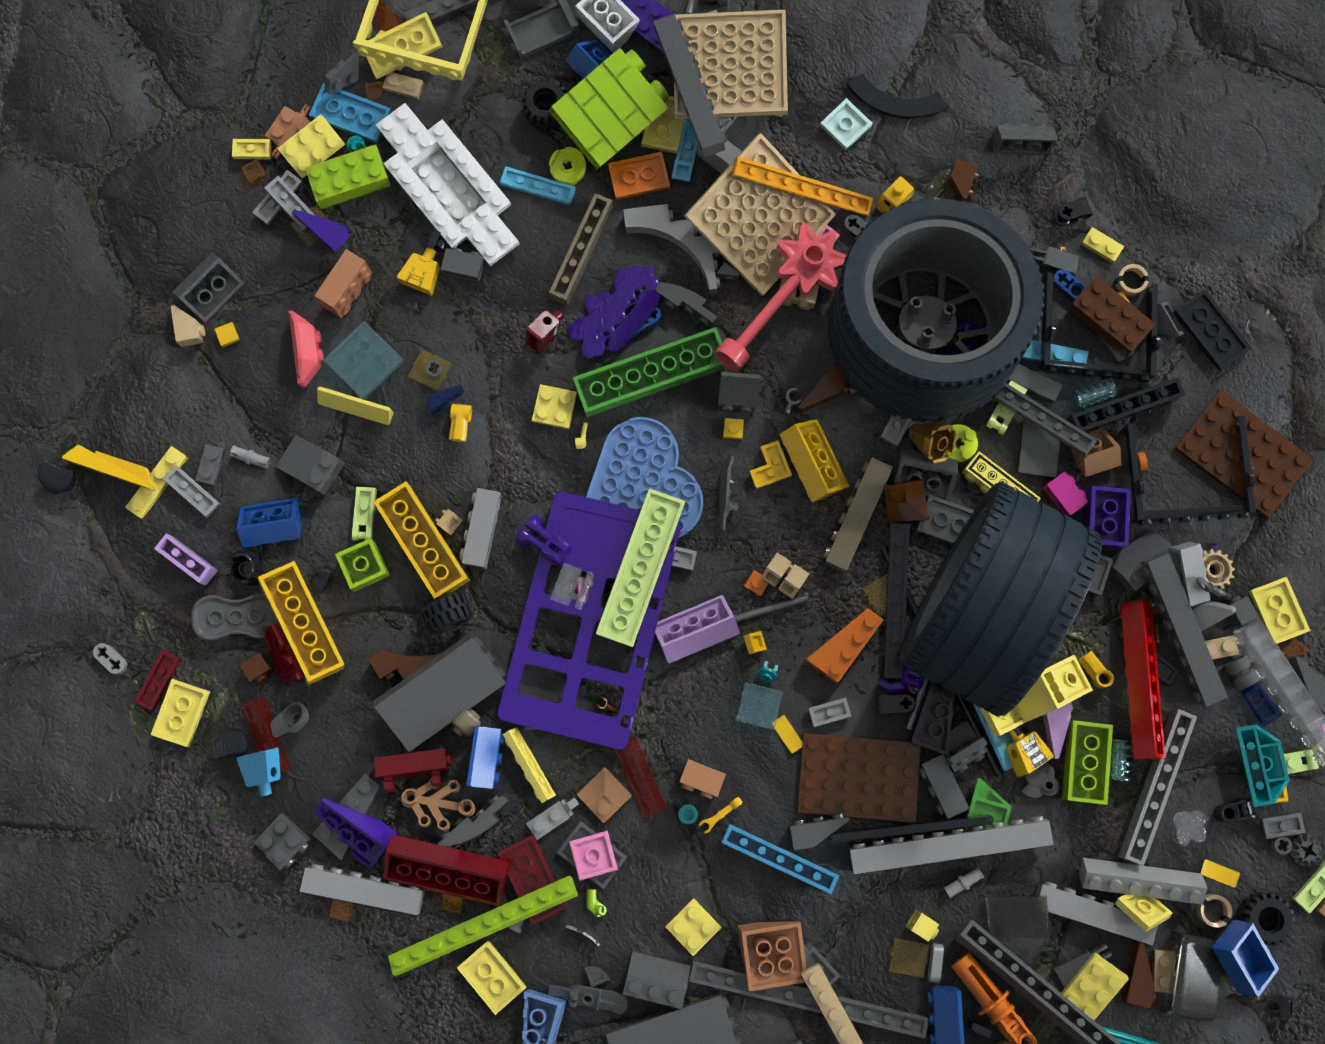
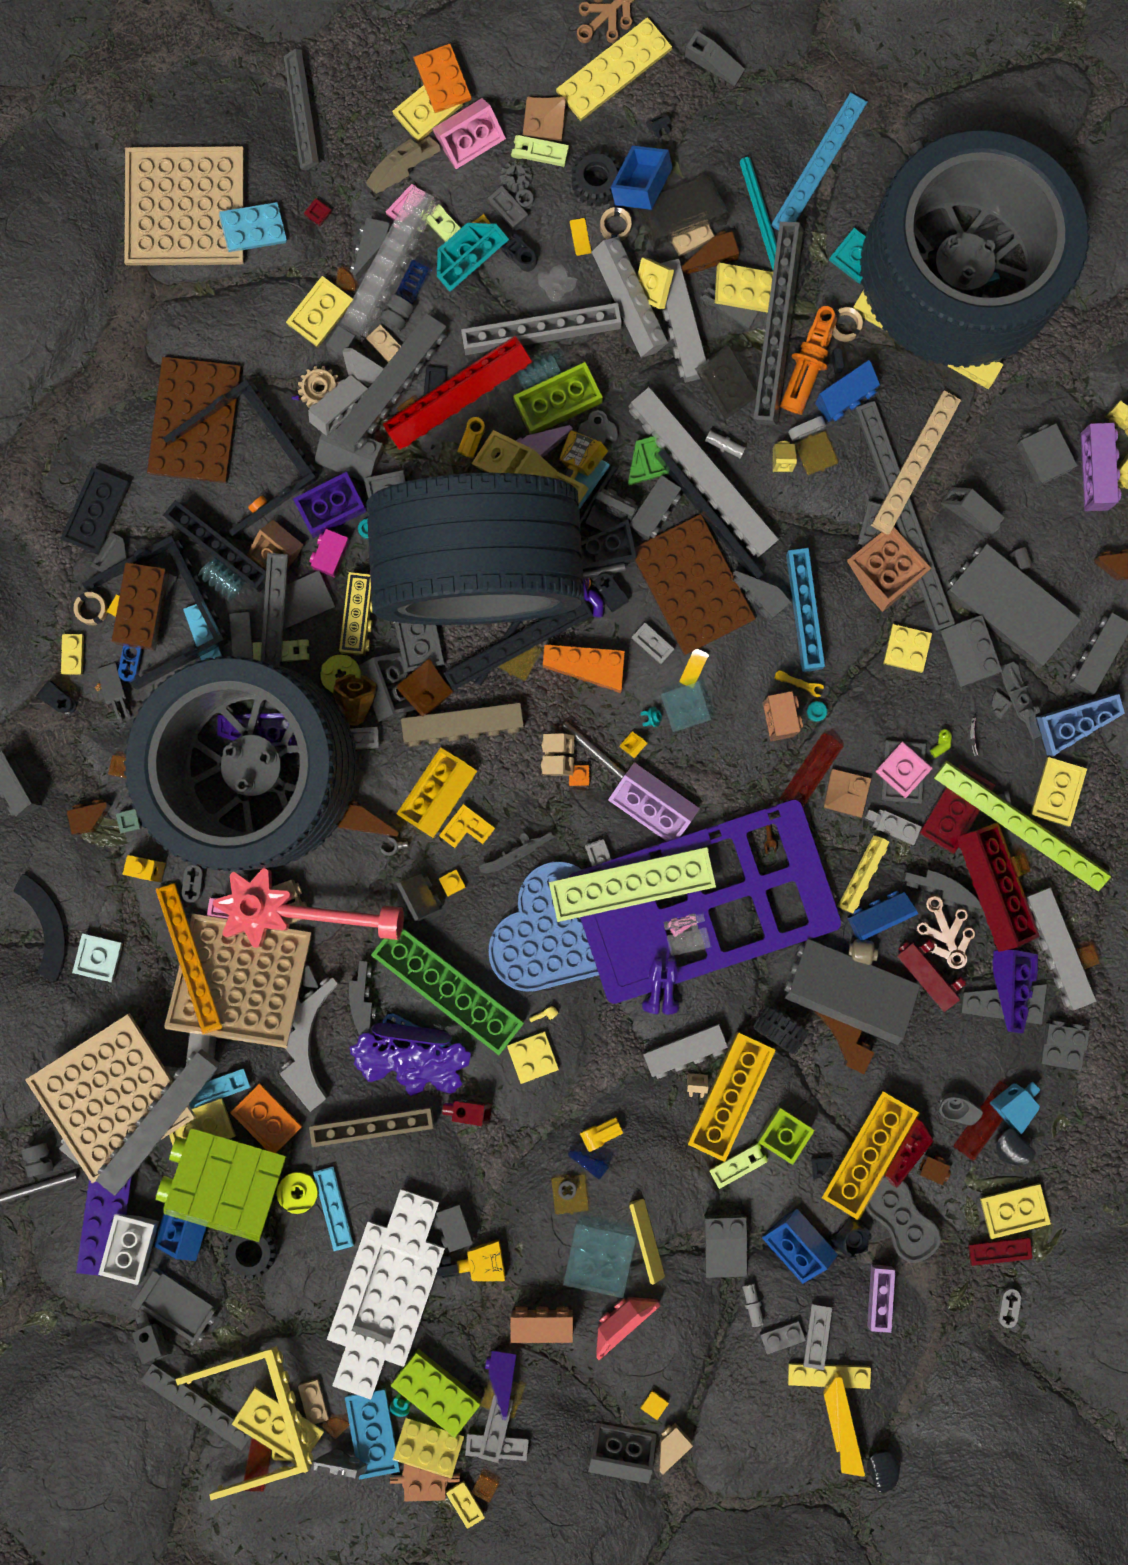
camera: 120 degrees left, 5 degrees up
dark grey piece [1196,577,1232,601] -> none

